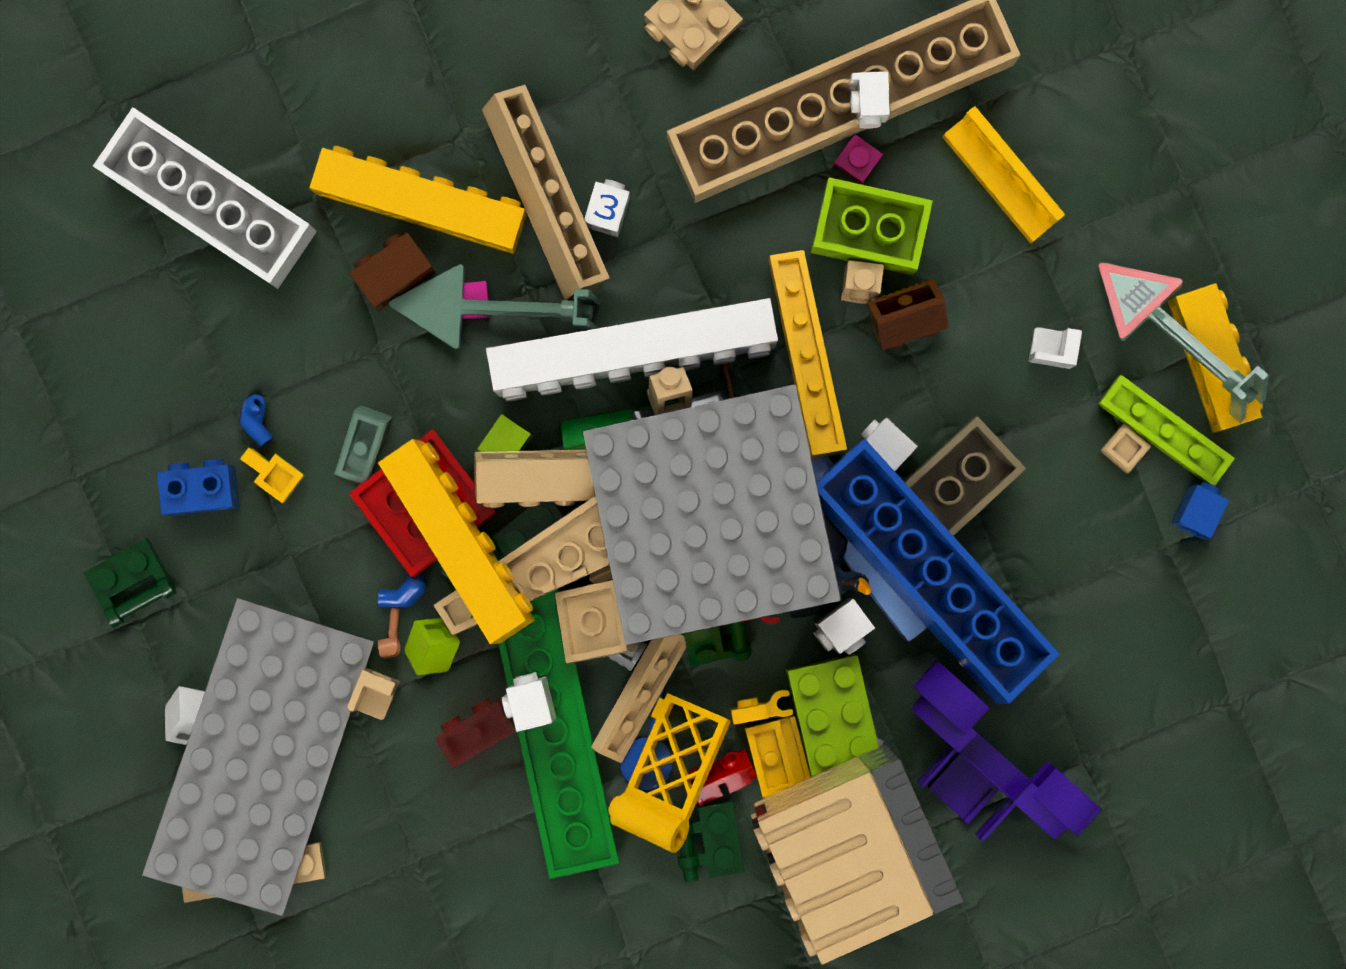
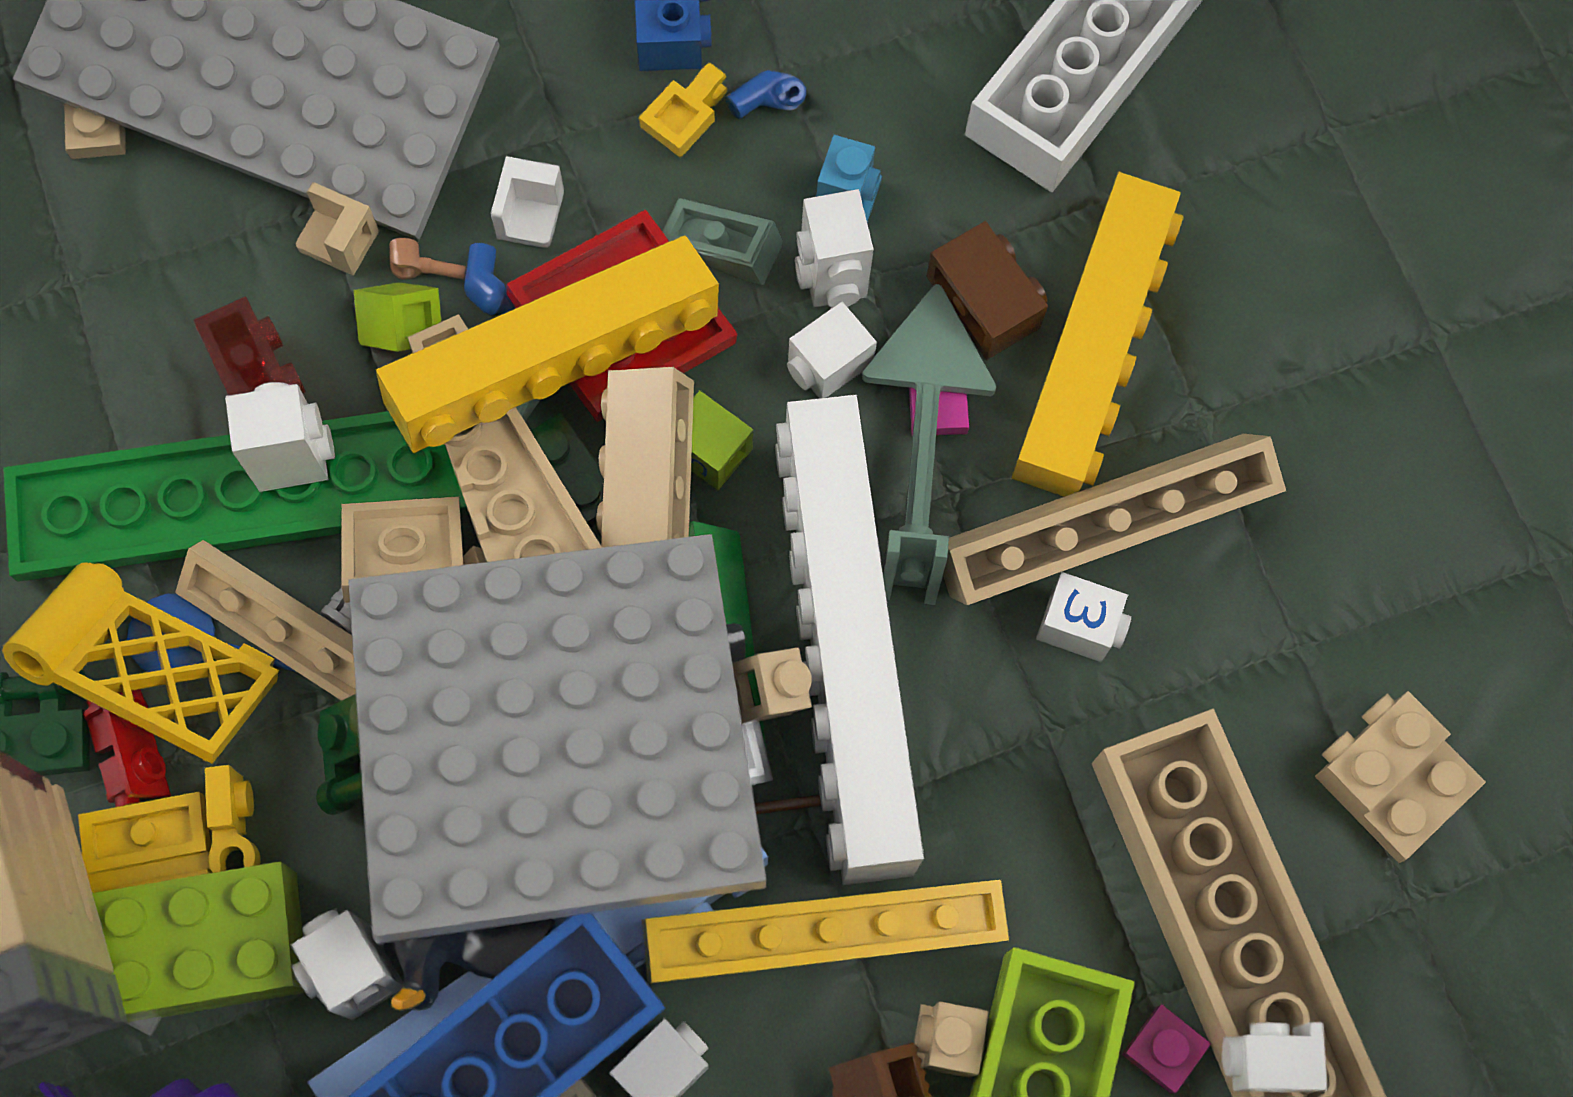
camera: 90 degrees right, 15 degrees down
none -> white panel [491,156,564,248]
none -> white brick [787,302,877,399]
none -> white brick [795,189,874,308]
none -> dark azure brick [816,135,882,223]

